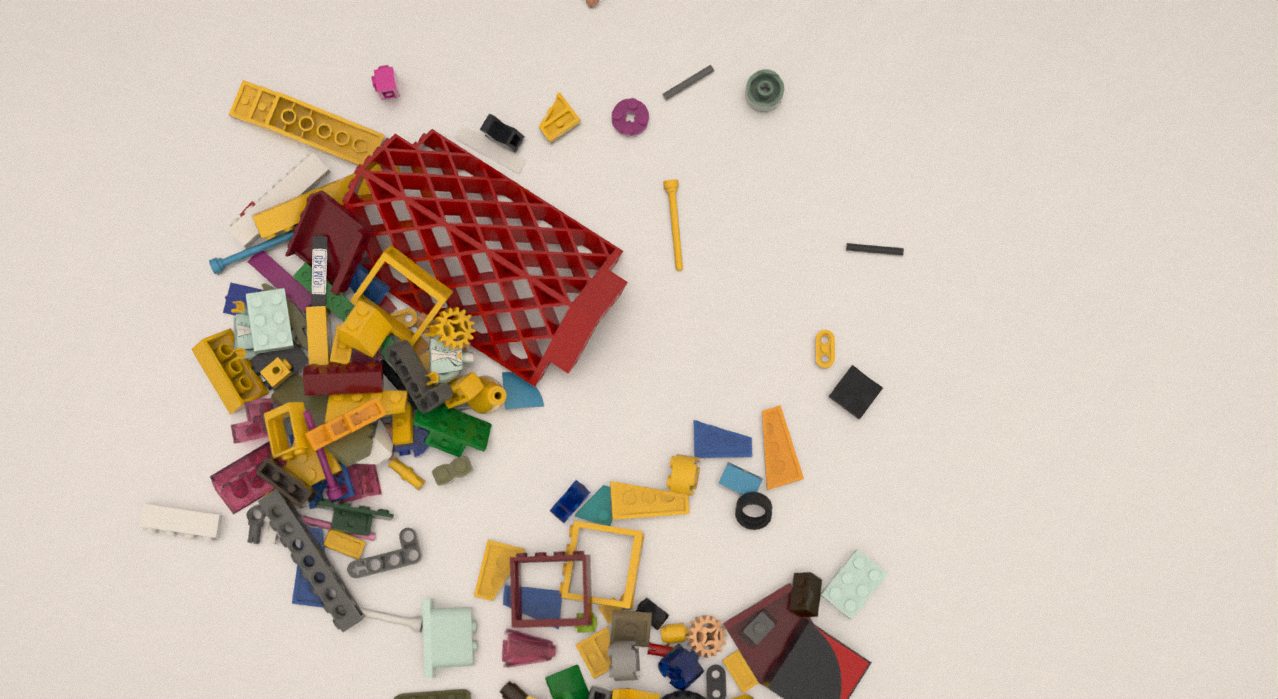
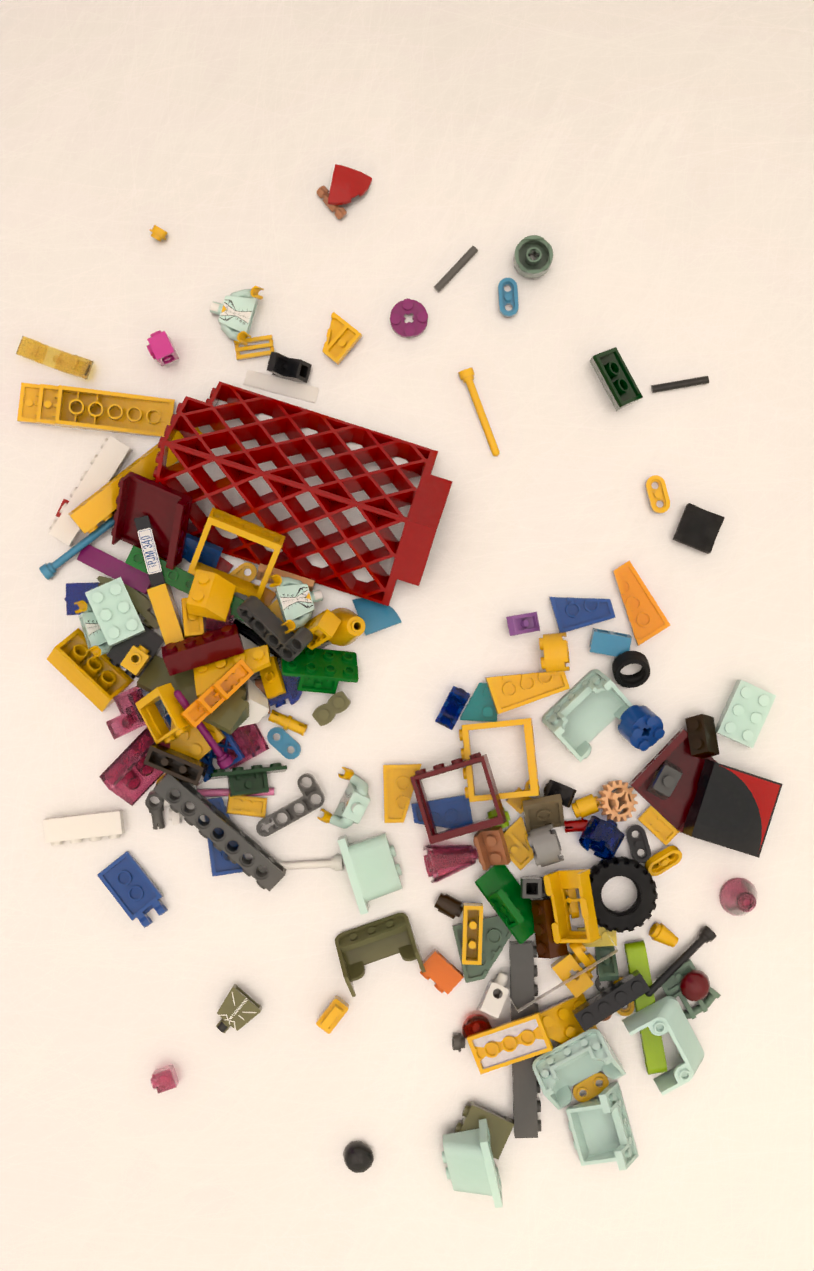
camera: 15 degrees left, 5 degrees up
yellow gear [433,307,475,350] -> none
none -> clear yellow slope [16,336,94,380]
none -> blue tile [97,851,168,928]
none -> light aqua torso [210,286,264,346]
none -> yellow tile [234,335,274,360]
none -> dark azure plate [267,727,301,759]
none -> light aqua torso [317,767,371,829]
none -> nougat bracket [473,827,511,871]
none -> dark azure plate [498,278,519,317]
none -> medium lavender slope [506,612,540,636]
none -> light aqua windscreen [542,669,633,762]
none -> dark green slope [590,347,643,411]
none -> blue brick [618,705,665,751]

